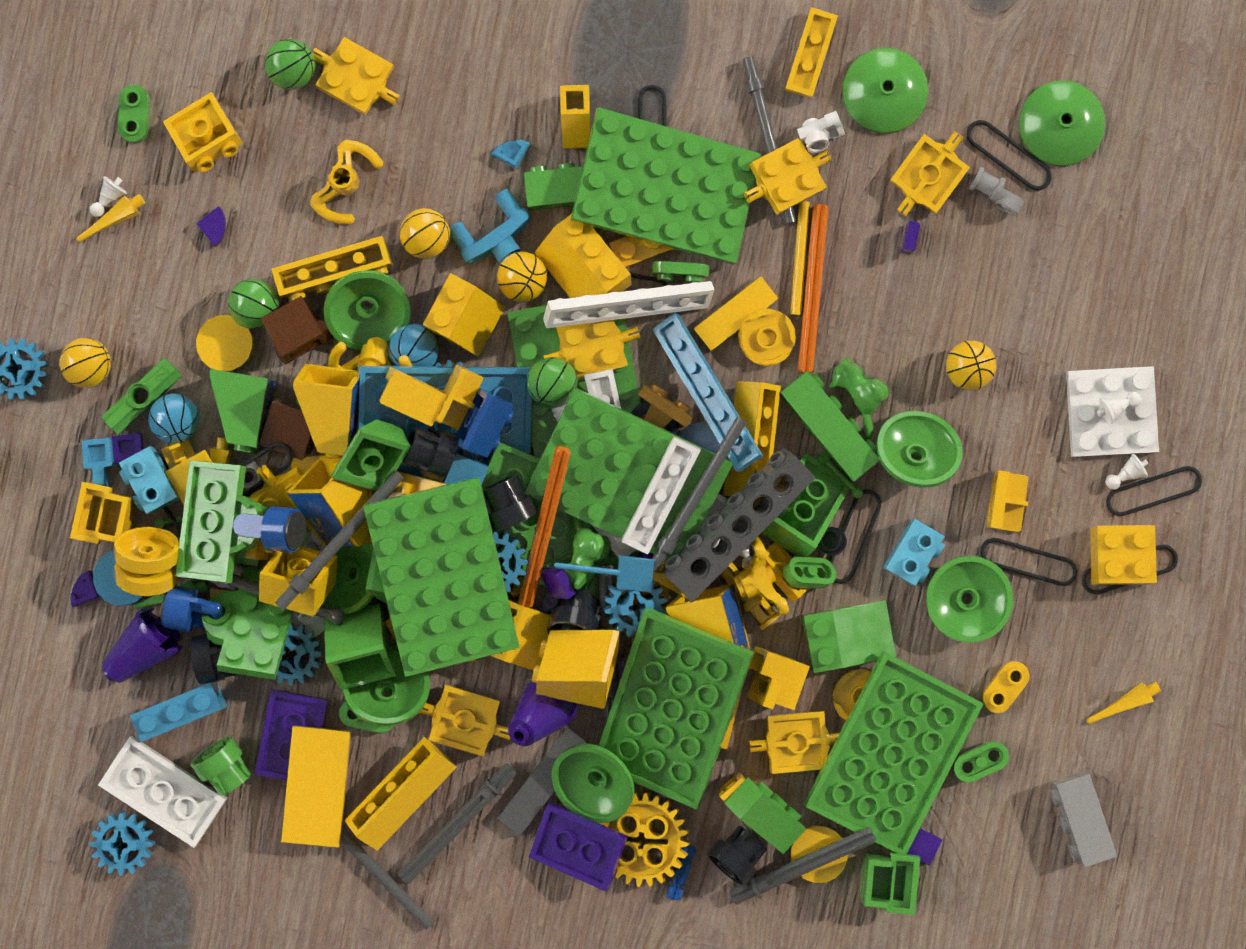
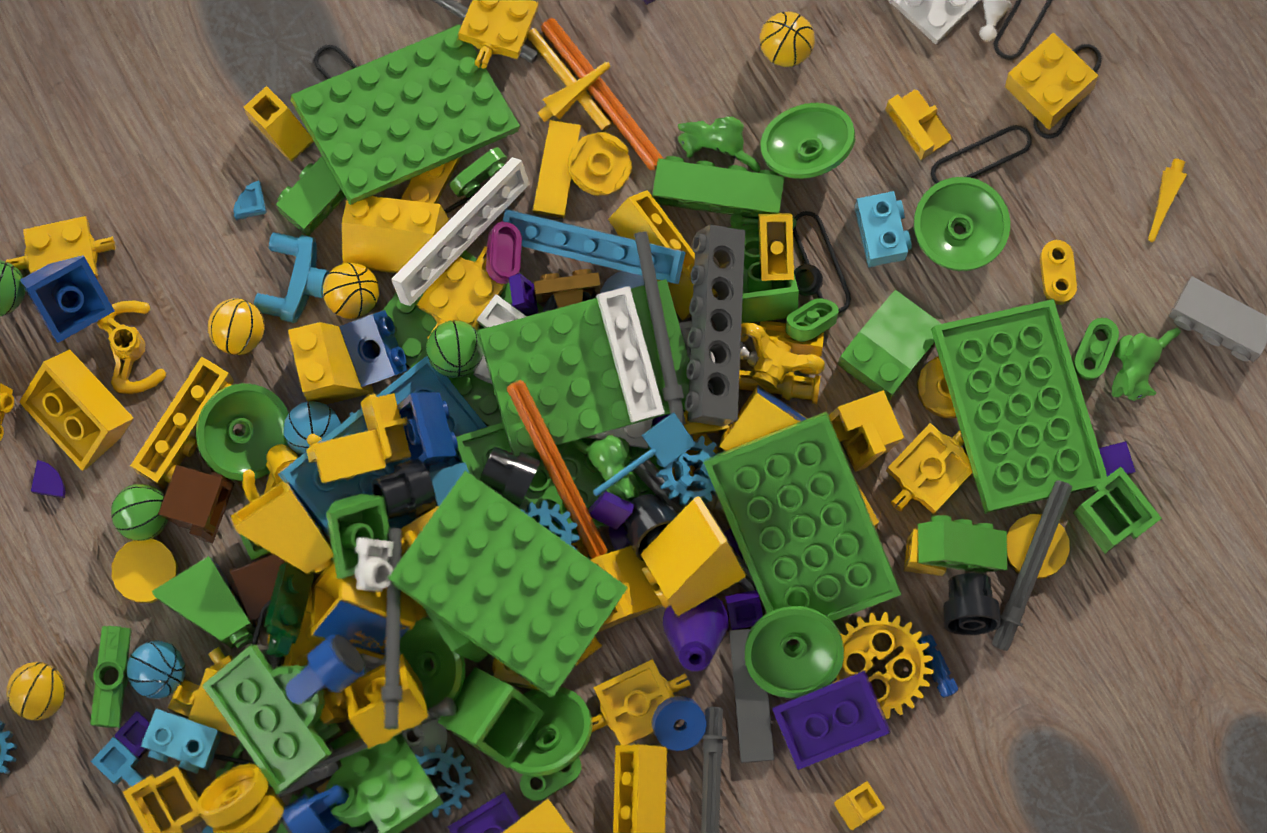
camera: 45 degrees left, 10 degrees down
none -> yellow slope [19,350,134,471]
none -> blue slope [20,255,114,343]
none -> dark green hinge [264,563,314,658]
none -> blue brick [339,310,407,387]
none -> white plate [354,537,394,592]
none -> magenta tile [486,222,522,284]
none -> dark purple tile [509,273,538,316]
none -> yellow piece [537,62,610,122]
none -> blue piece [652,696,706,751]
none -> dark purple plate [725,590,763,630]
none -> yellow slope [758,213,794,281]
none -> yellow slope [834,781,885,830]
none -> bright green animal [1112,328,1181,401]

